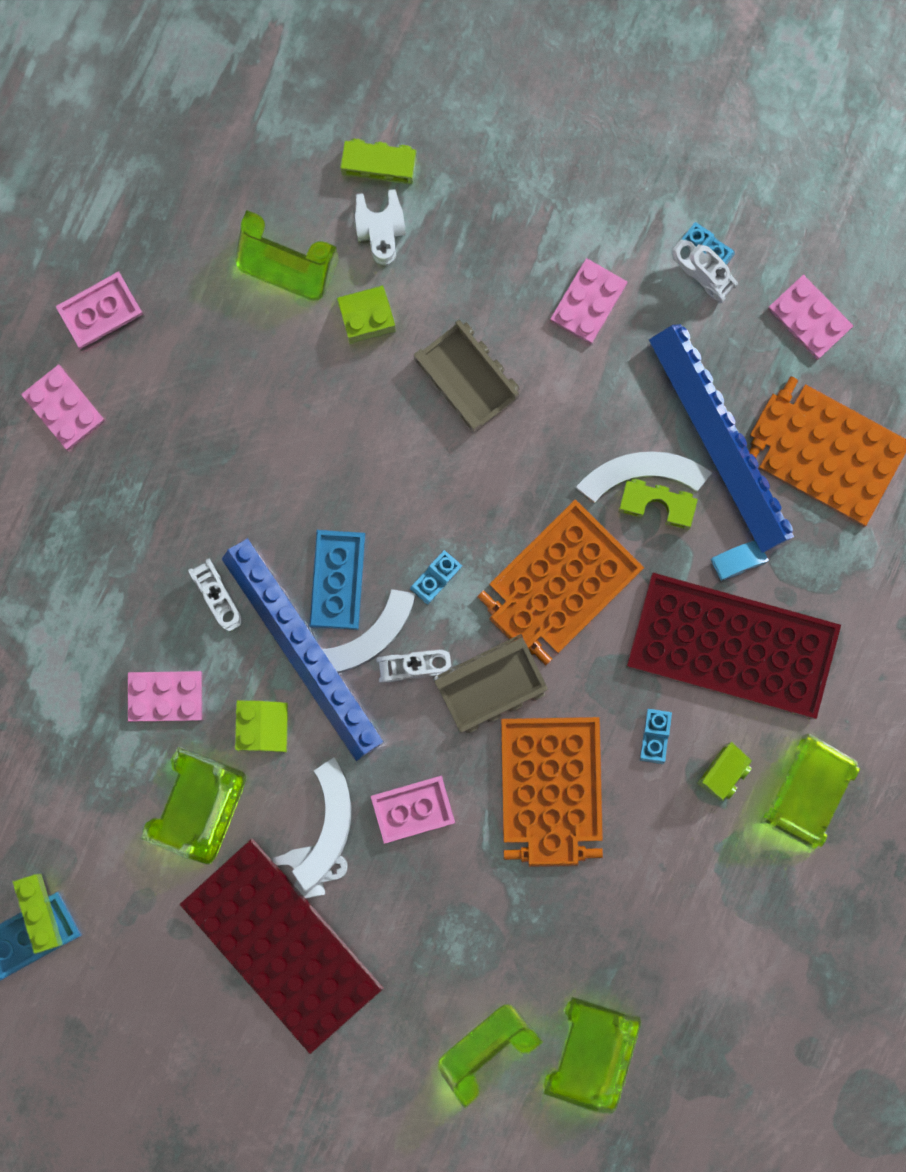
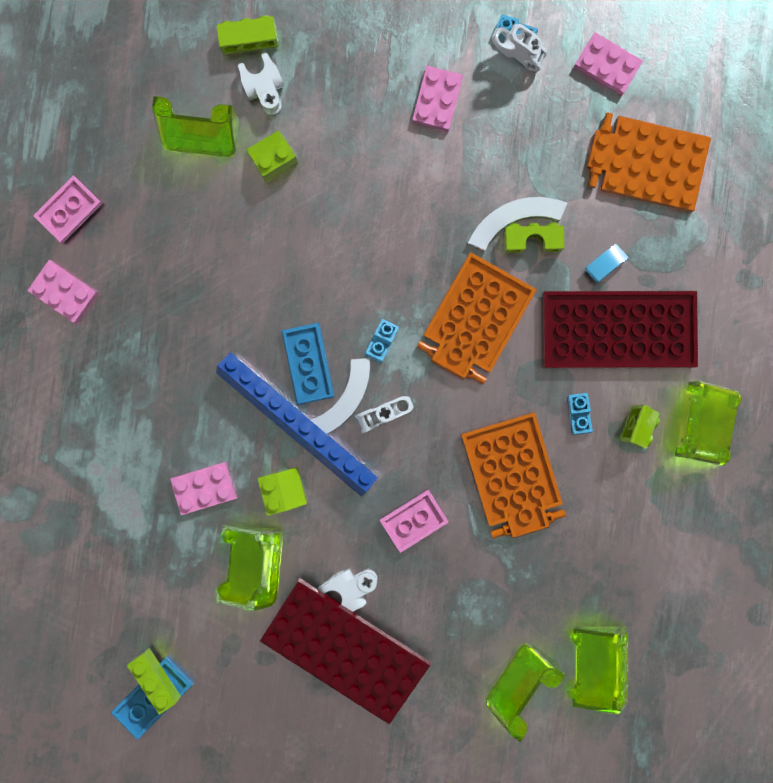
camera: 15 degrees left, 5 degrees up
white piece [188,558,242,632] -> none
white tile [292,757,351,893] -> none
dark tan panel [413,320,520,434] -> none
dark tan panel [433,634,548,733] -> none
blue brick [648,324,794,553] -> none

